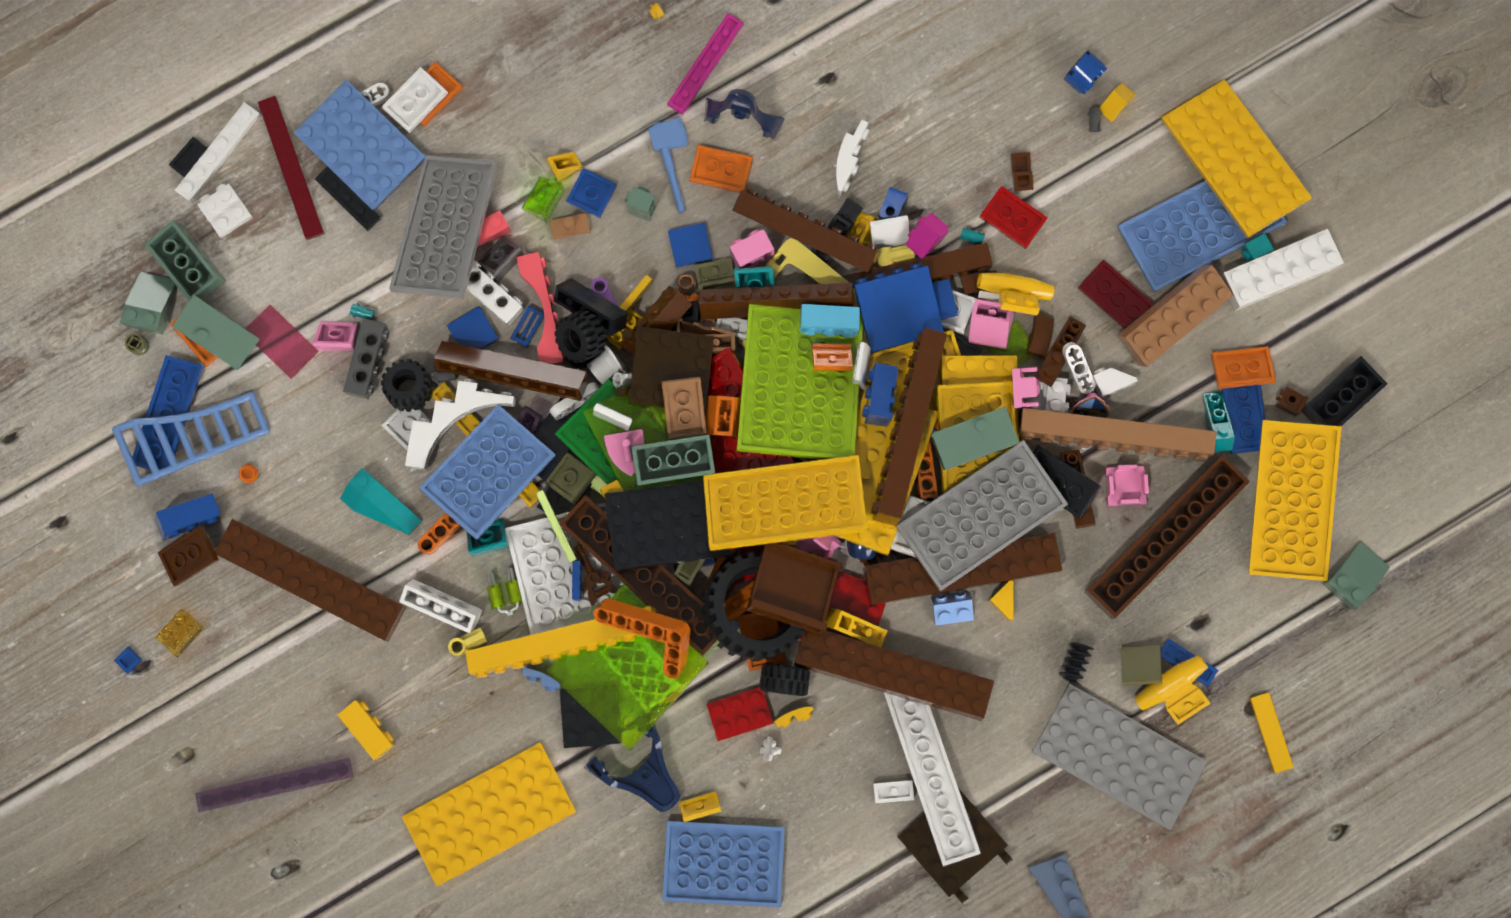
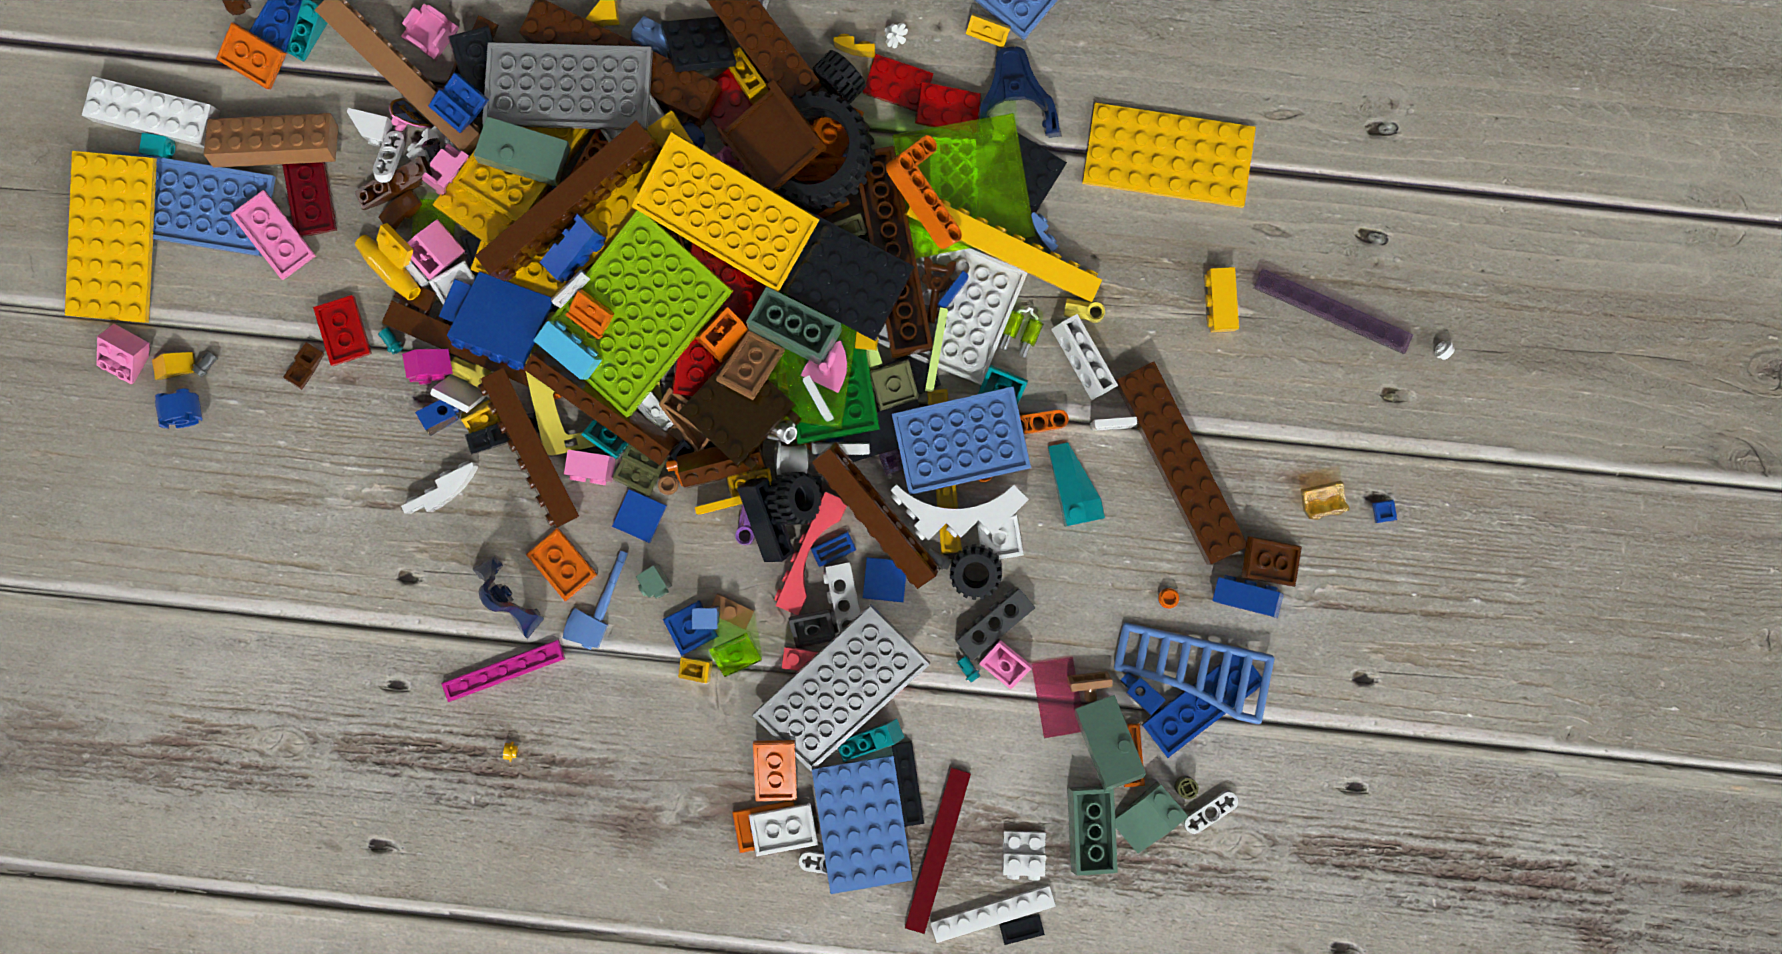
camera: 140 degrees left, 5 degrees up
none -> bright pink slope [97,324,149,385]
none -> bright pink tile [230,190,316,280]
none -> black bush [422,138,441,163]
none -> blue slope [428,73,489,133]
none -> black plate [661,16,736,72]
none -> medium blue panel [692,606,719,629]
none -> orange tile [753,740,797,801]
none -> teal slope [838,719,905,762]
none -> red plate [915,82,981,135]
none -> medium nougat tile [1067,671,1113,702]
none -> white tile [1090,417,1137,431]
none -> blue torso [1120,672,1165,716]
none -> white beam [1183,791,1238,834]
none -> white plate [1434,341,1455,360]

